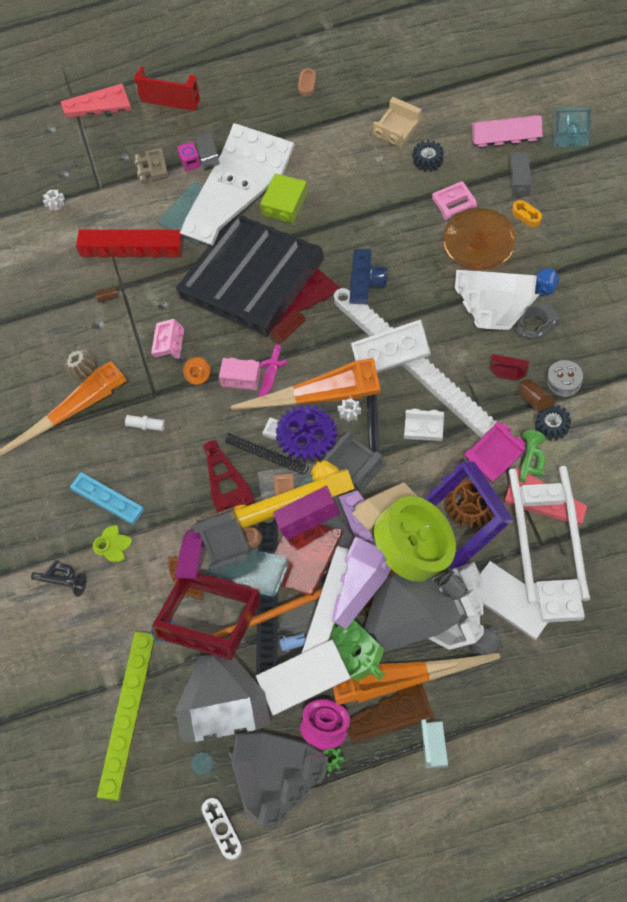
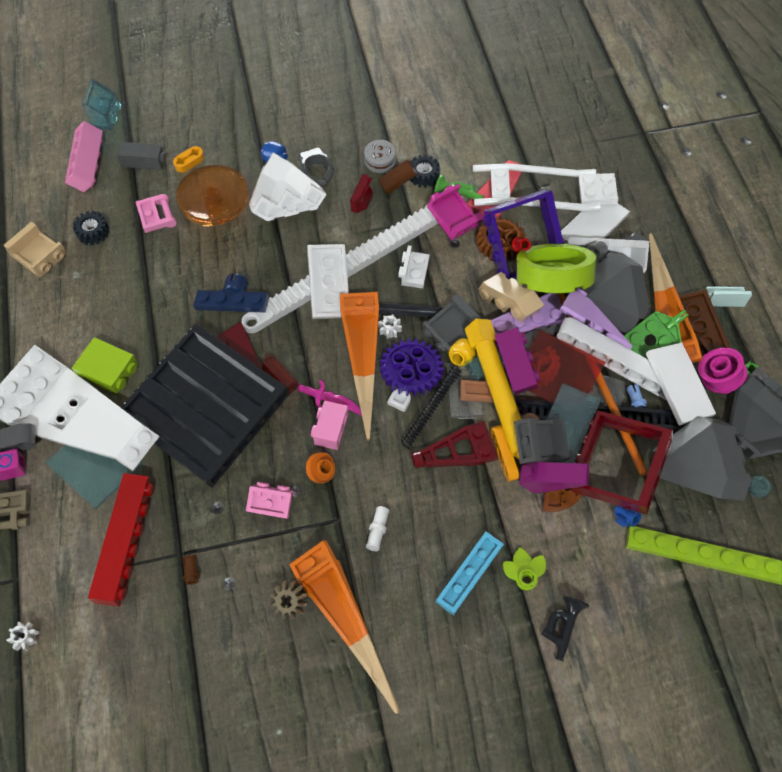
camera: 90 degrees left, 0 degrees up
none -> red pin [511,237,531,252]

